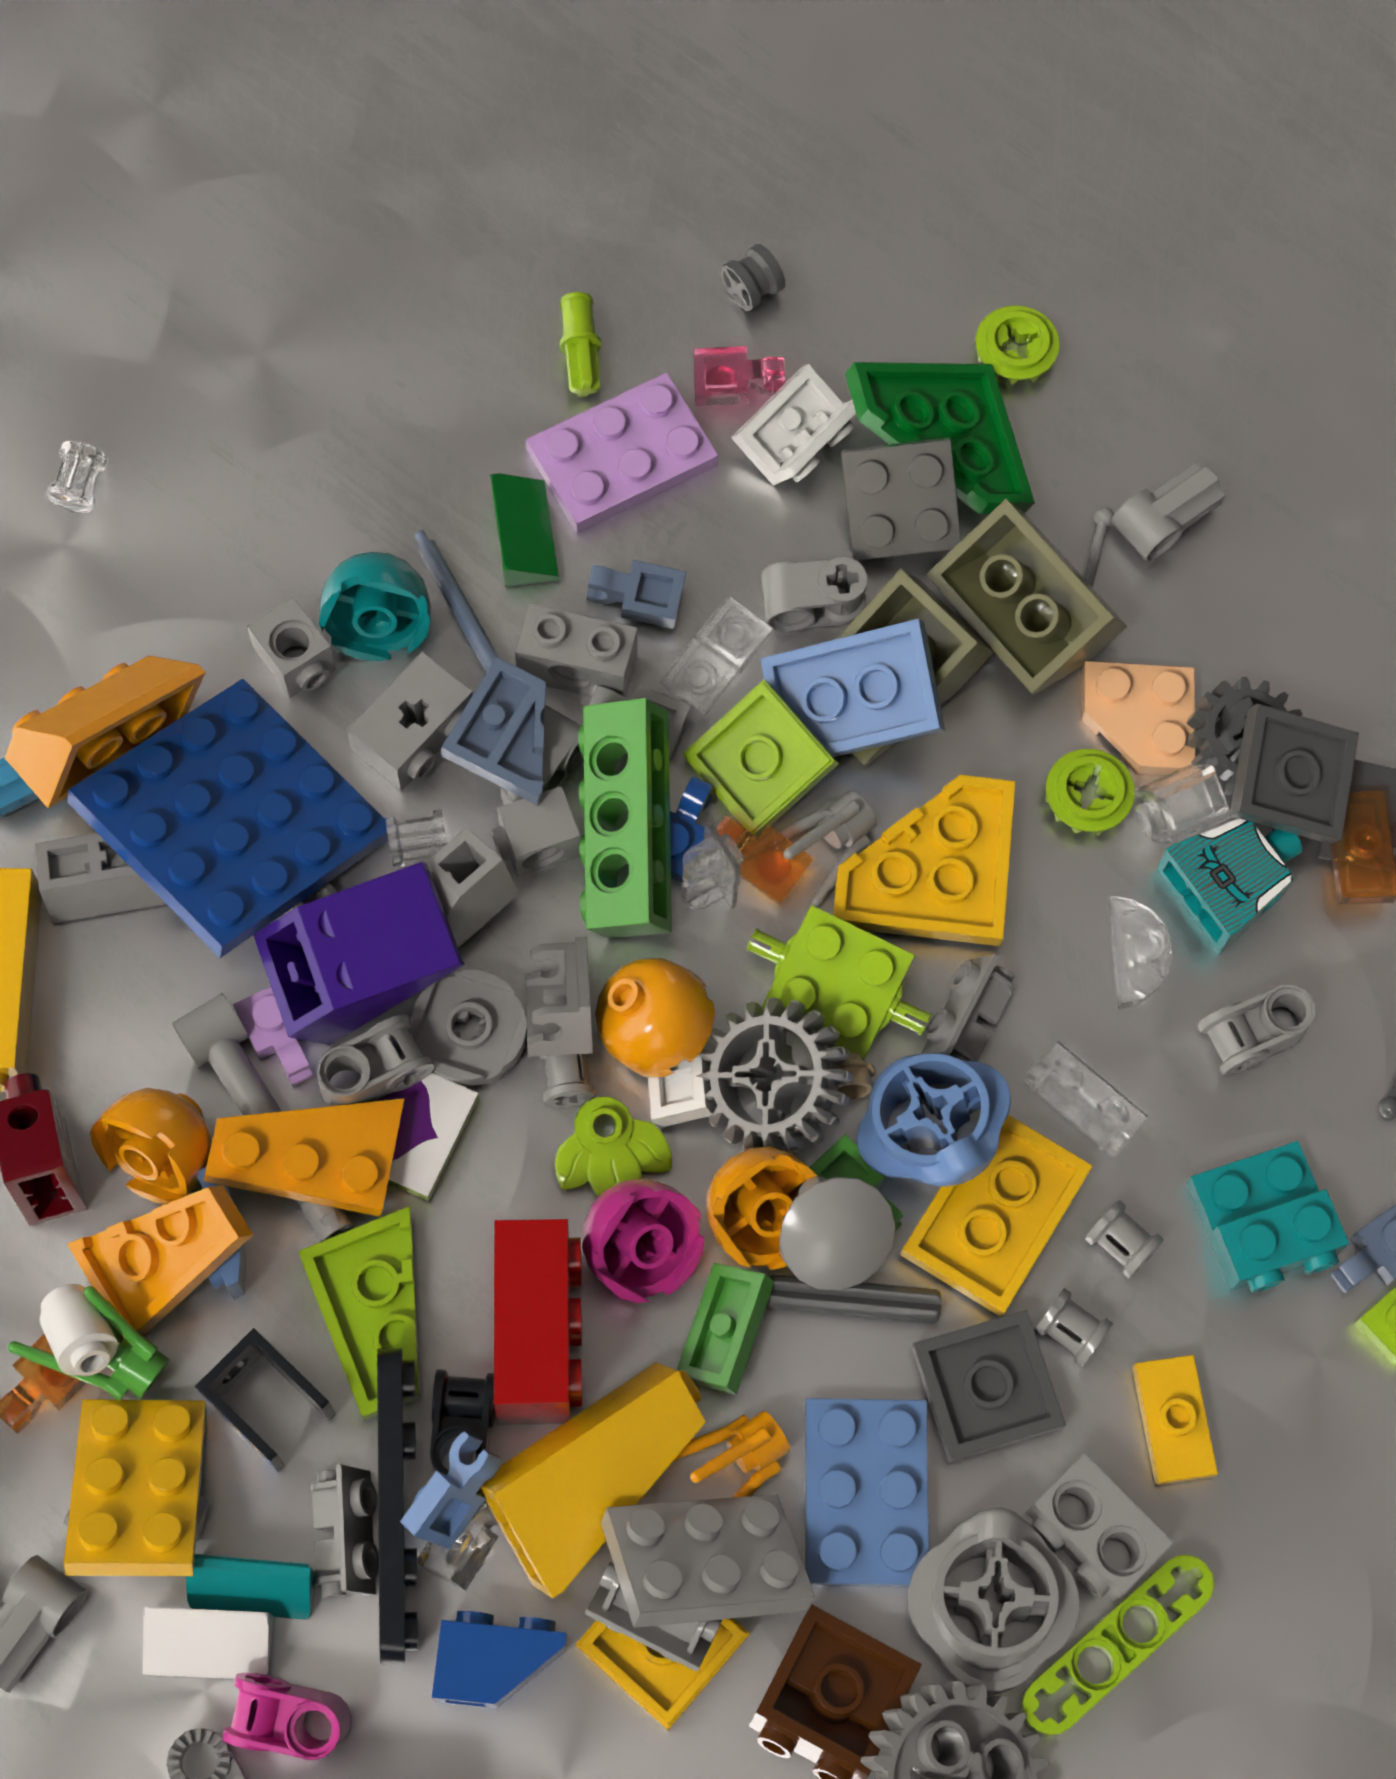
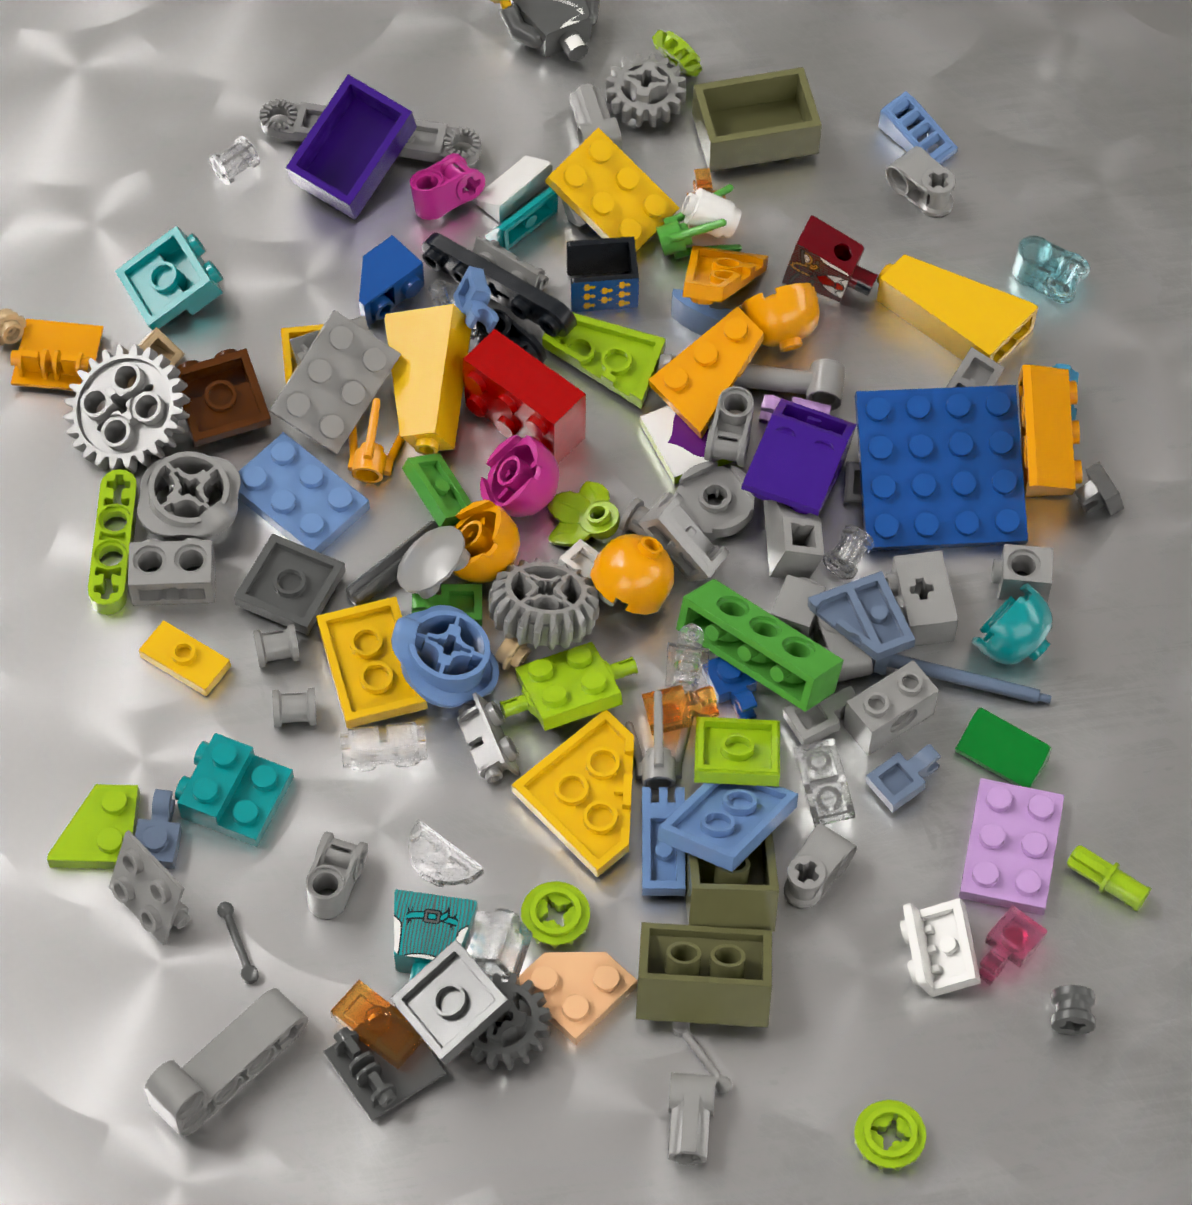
camera: 135 degrees right, 10 degrees down
dark grey plate [841,437,961,560] -> none
green plate [845,362,1035,514] -> none
none -> medium blue hinge [642,787,686,896]
none -> dark grey tile [1075,462,1124,516]

